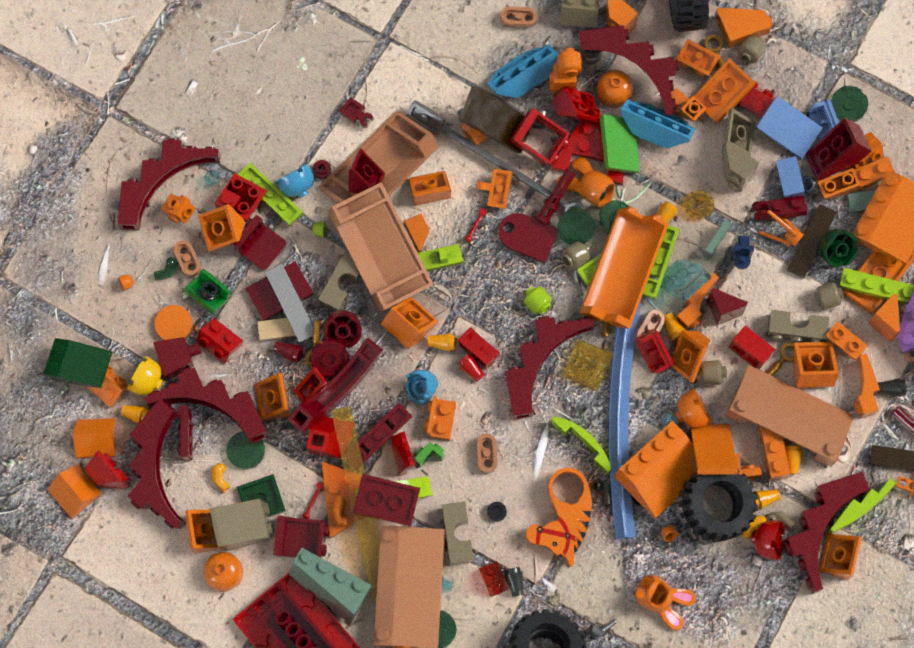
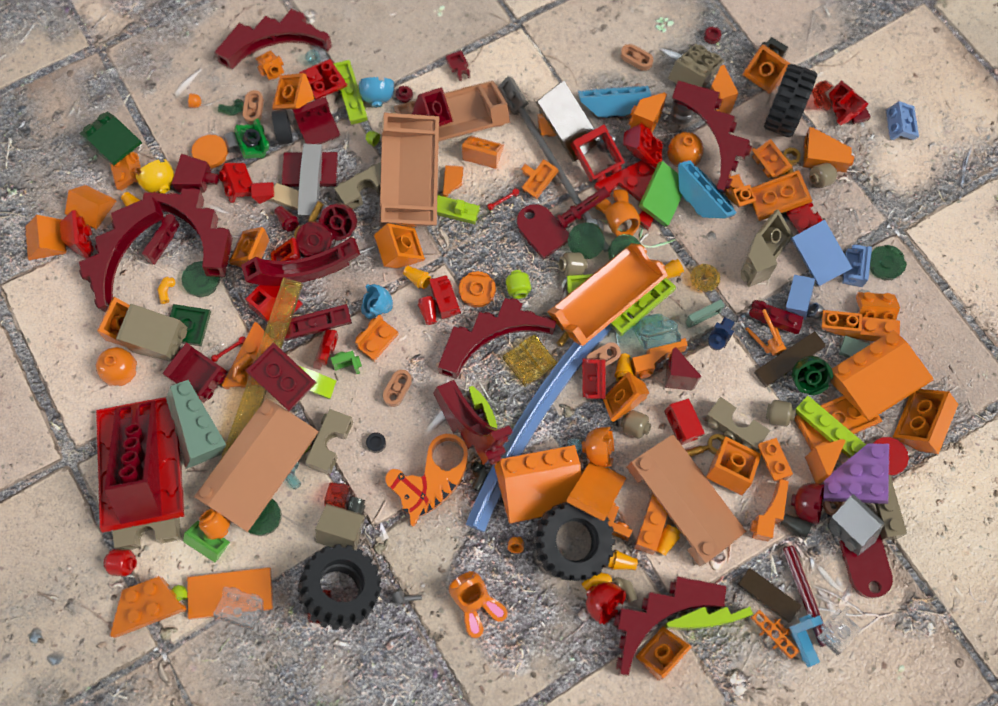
camera: 25 degrees right, 5 degrees down
orange head [557,48,582,78] -> none
dark red slope [805,117,872,181] -> none
none -> flat silver hinge [224,132,240,153]
none -> red slope [251,182,274,204]
none -> black tyre [271,109,293,145]
none -> dark tan slope [315,504,365,550]
none -> dark red arch [433,380,513,465]
none -> orange tile [459,271,496,308]
none -> dark red cylinder [791,483,824,524]

